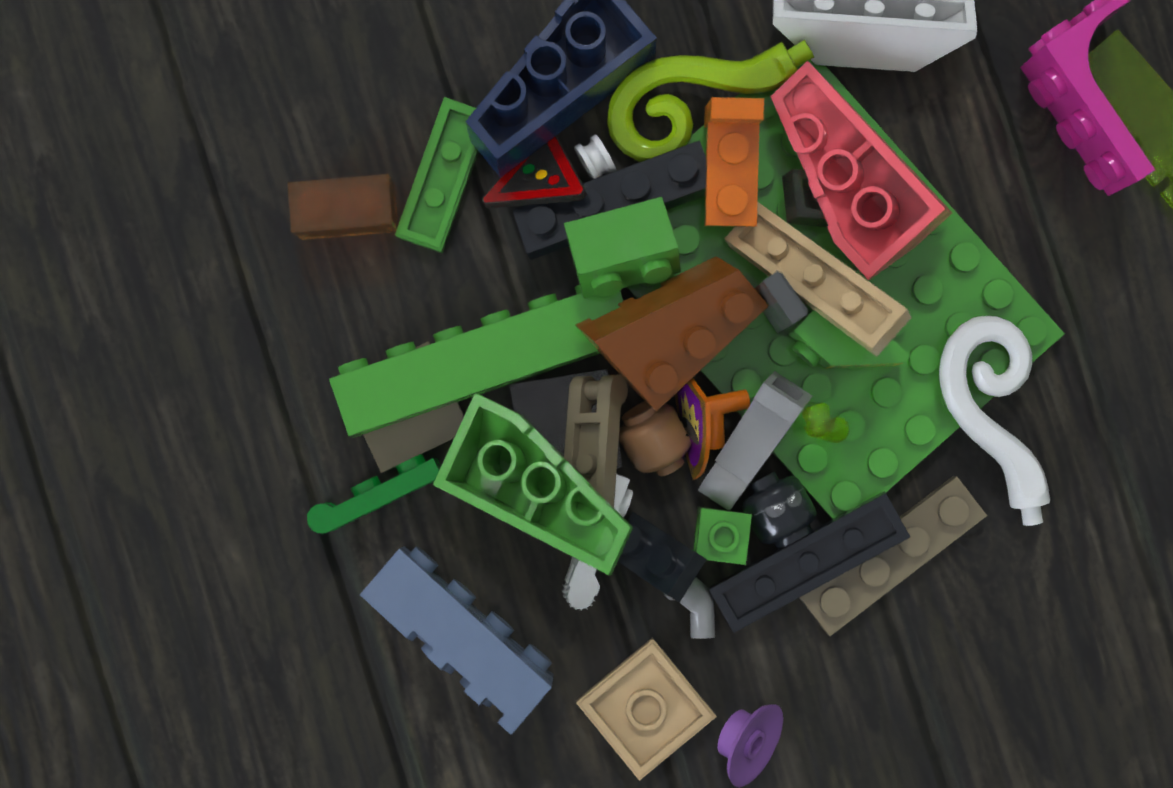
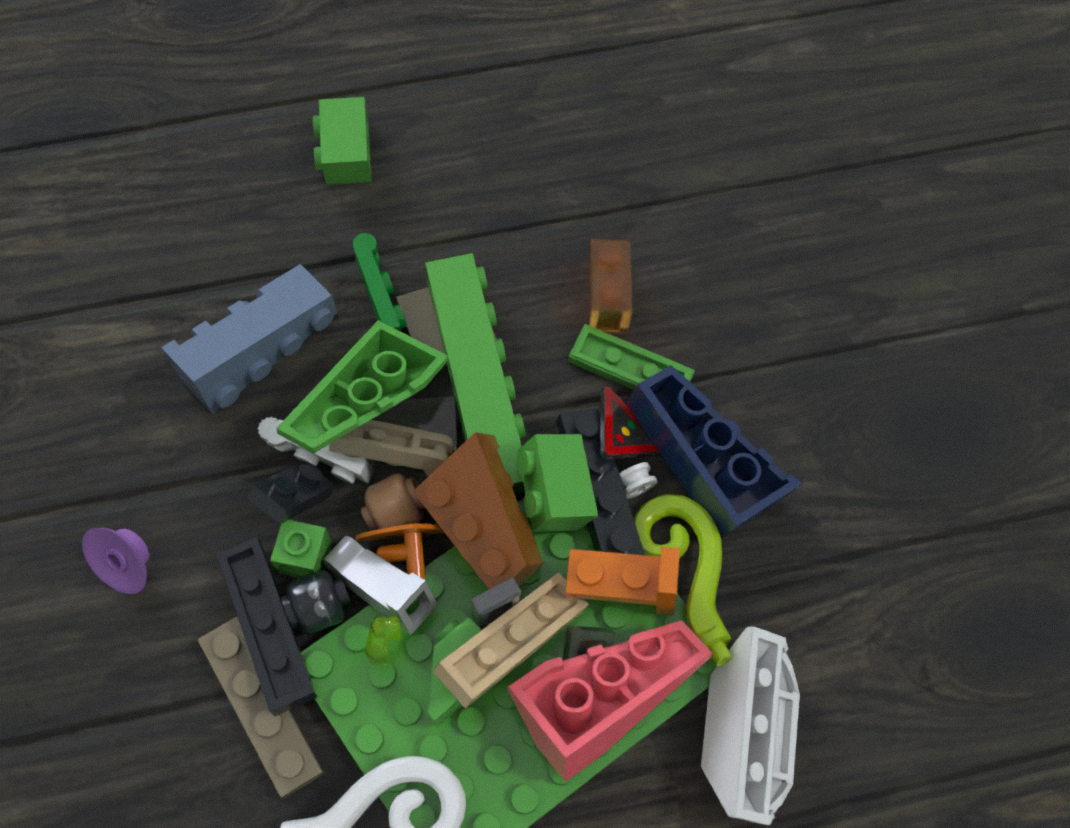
camera: 90 degrees right, 20 degrees down
tan plate [576,637,717,781] -> none
light grey arm [664,577,715,639] -> none
none -> bright green brick [313,97,371,185]

